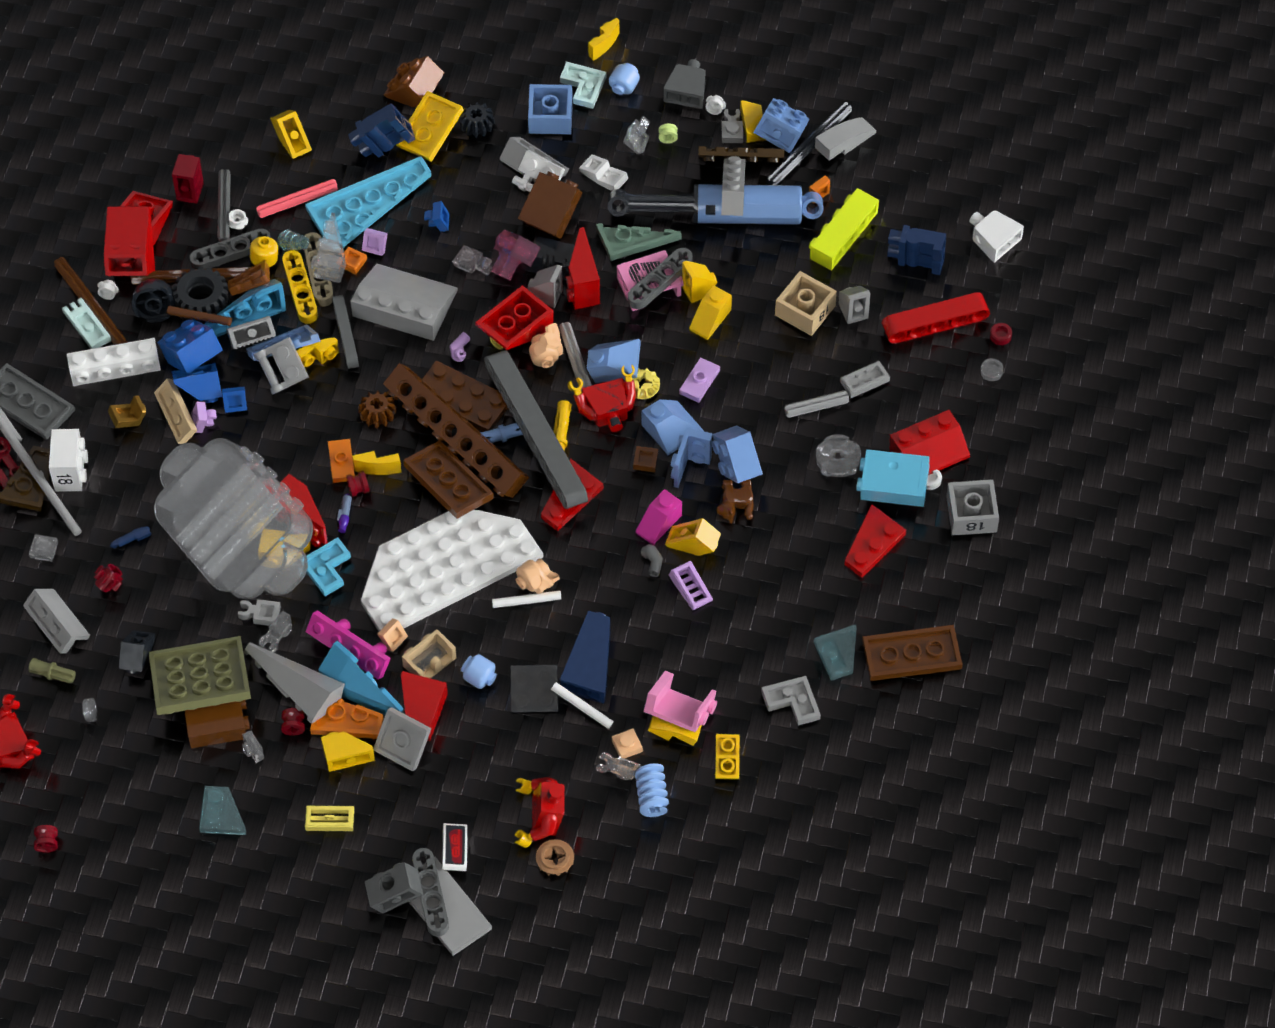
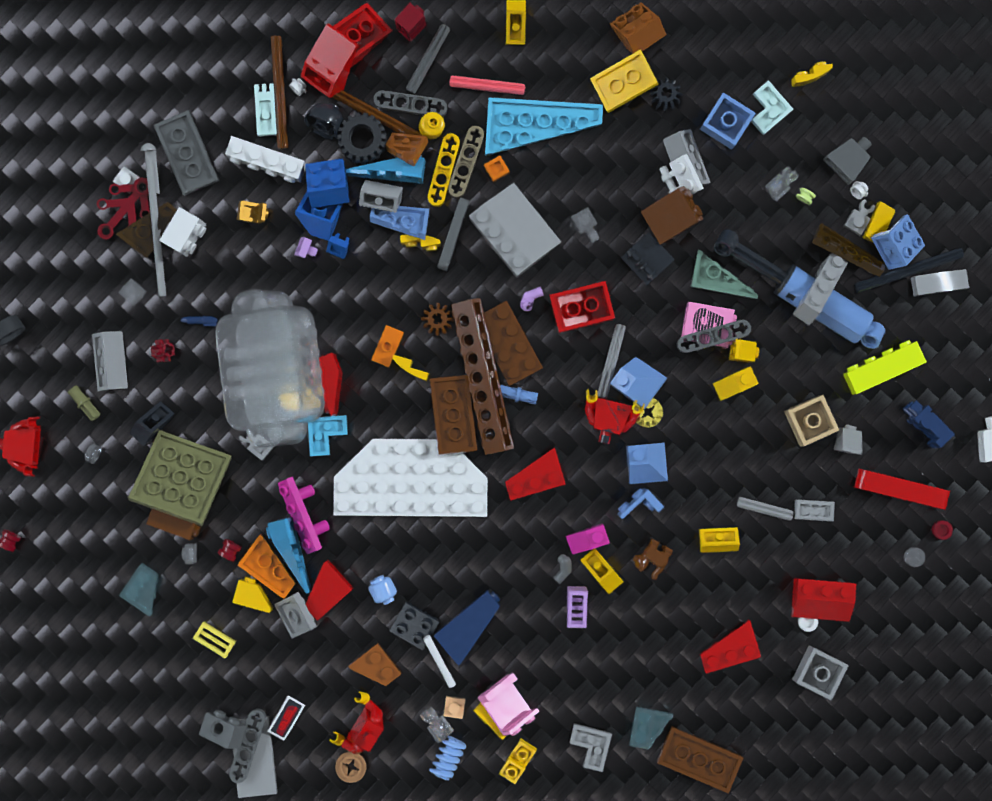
camera: 30 degrees right, 30 degrees up
tan plate [154,379,198,445] -> none
reddish brown bar [167,306,232,326] -> none
white plate [229,209,248,230] -> none
light grey wedge [244,642,345,724] -> none
light grey plate [253,337,309,394] -> none
clear plate [259,611,292,653] -> none
clear light blue cone [278,230,309,251] -> none
clear slope [311,212,346,283] -> none
piece [337,493,352,533] -> none
dark red wheel [346,471,370,497] -> none
dark blue hips [348,103,416,158] -> none
lavender tile [362,228,387,256] -> none
light nougat plate [378,618,408,652] -> none
tan window [402,629,456,678] -> none
blue tile [424,201,449,232] -> none
dark grey beam [484,350,588,509] -> none
clear pink brick [491,230,541,280] -> none
white bar [492,591,561,608] -> none
light nougat head [515,558,560,594] -> none
light grey slope [528,265,563,308] -> none
light nougat head [529,323,563,368] -> none
yellow pin [554,400,572,450] -> none
red slope [566,227,600,309] -> none
white slope [579,155,628,191] -> none
light blue head [609,63,640,95] -> none
reddish brown plate [633,446,659,472] -> none
lavender plate [679,357,720,403] -> none
medium blue brick [712,426,763,483] -> none
orange tile [809,176,830,204] -> none
clear plate [816,435,861,477] -> none
medium azure piece [857,450,929,507] -> none
none -> dark orange wing [348,643,401,686]
none -> yellow slope [699,527,740,553]

